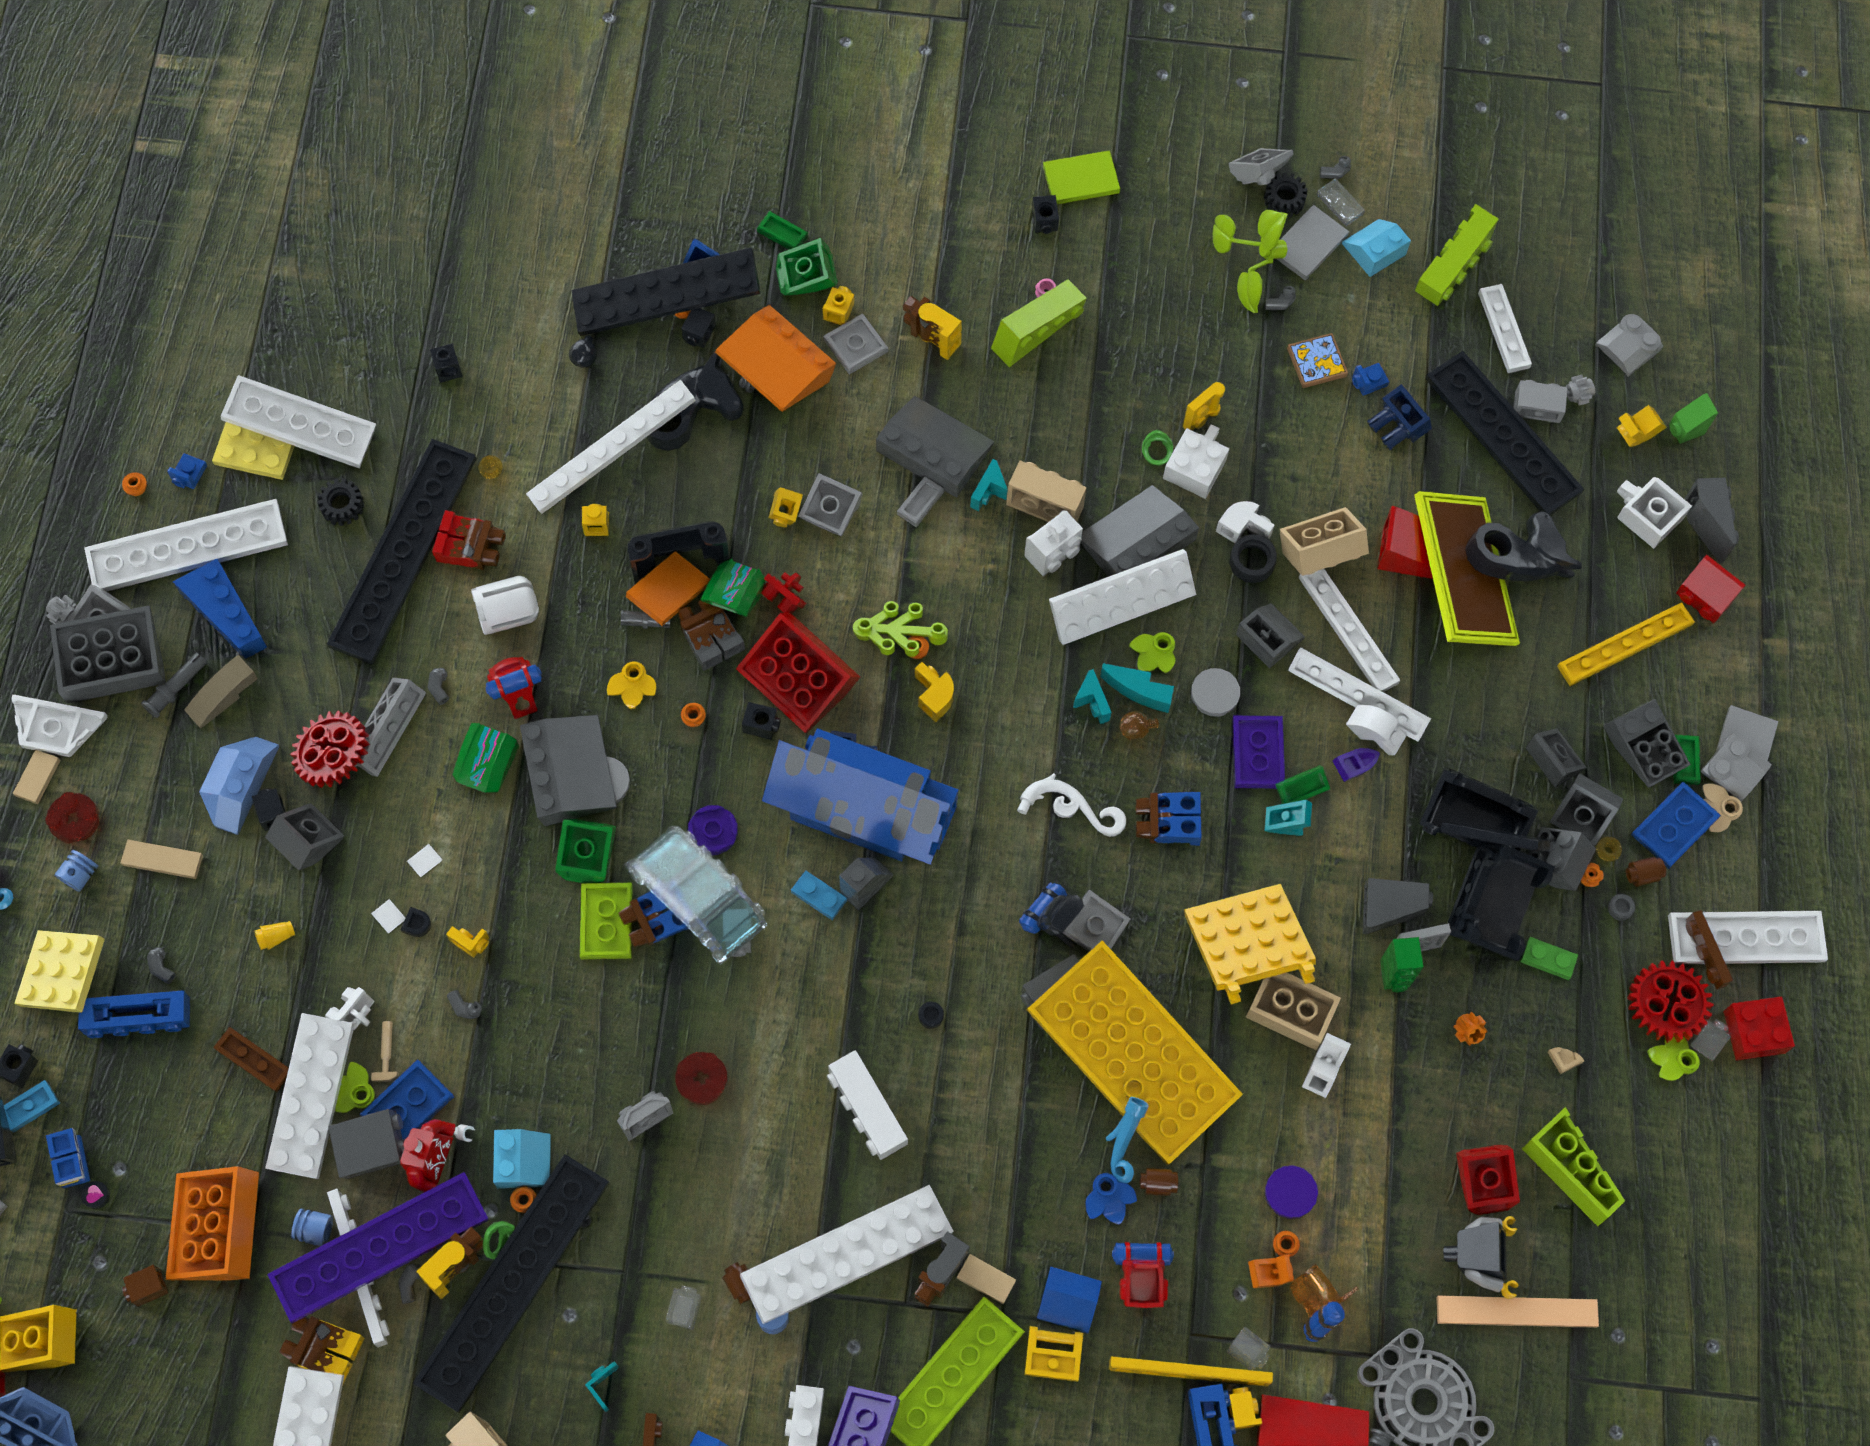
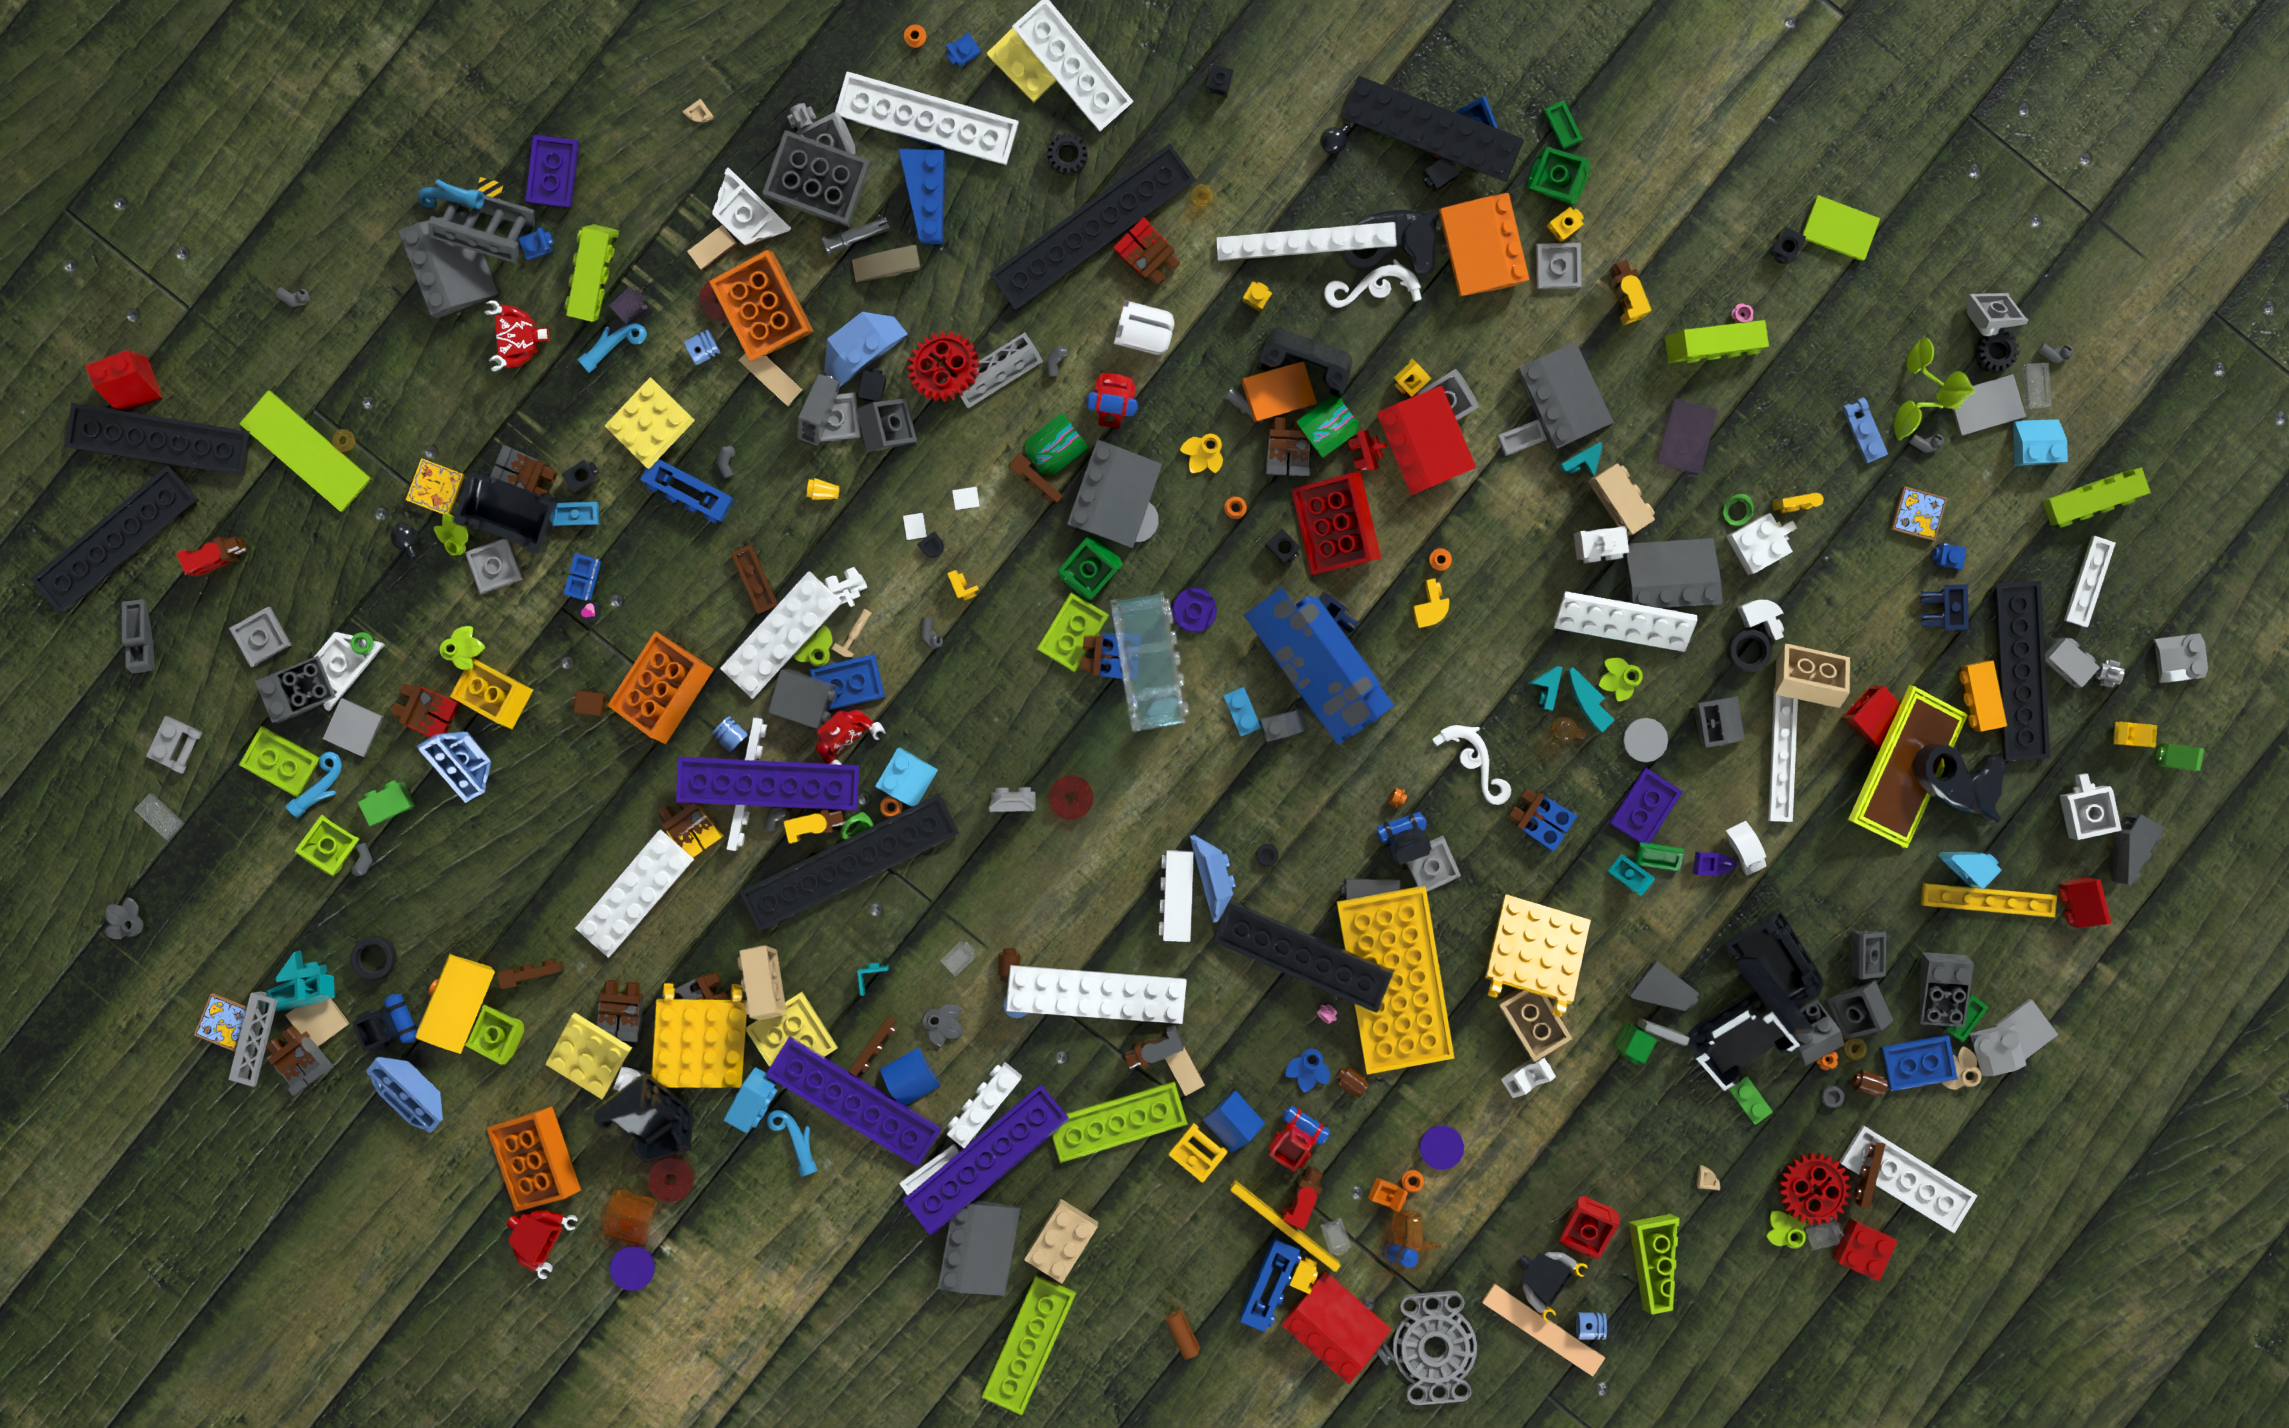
camera: 40 degrees right, 20 degrees up
lime plant [853,601,948,657] -> none
dark azure plant [1106,1097,1149,1183] -> none
white plate [1288,648,1431,742] -> none
orange gear [1454,1012,1487,1046] -> none
none -> orange slope [709,250,814,361]
none -> dark grey slope [797,374,840,446]
none -> light grey tile [820,393,861,442]
none -> dark grey plate [922,1004,963,1046]
none -> reddish brown plate [1008,453,1063,504]
none -> medium blue wedge [1189,834,1236,923]
none -> black plate [1213,900,1394,1013]
none -> red hips [1281,1165,1323,1229]
none -> bright pink plate [1317,1004,1337,1024]
none -> white plant [1324,259,1422,308]
none -> red slope [1377,385,1477,495]
none -> orange plate [1388,788,1407,809]
none -> medium blue piece [1576,1312,1607,1340]
none -> clear purple tile [1657,398,1718,475]
none -> medium blue plate [1842,397,1888,464]
none -> medium azure slope [1938,852,2001,889]
none -> light orange brick [1959,661,2007,732]

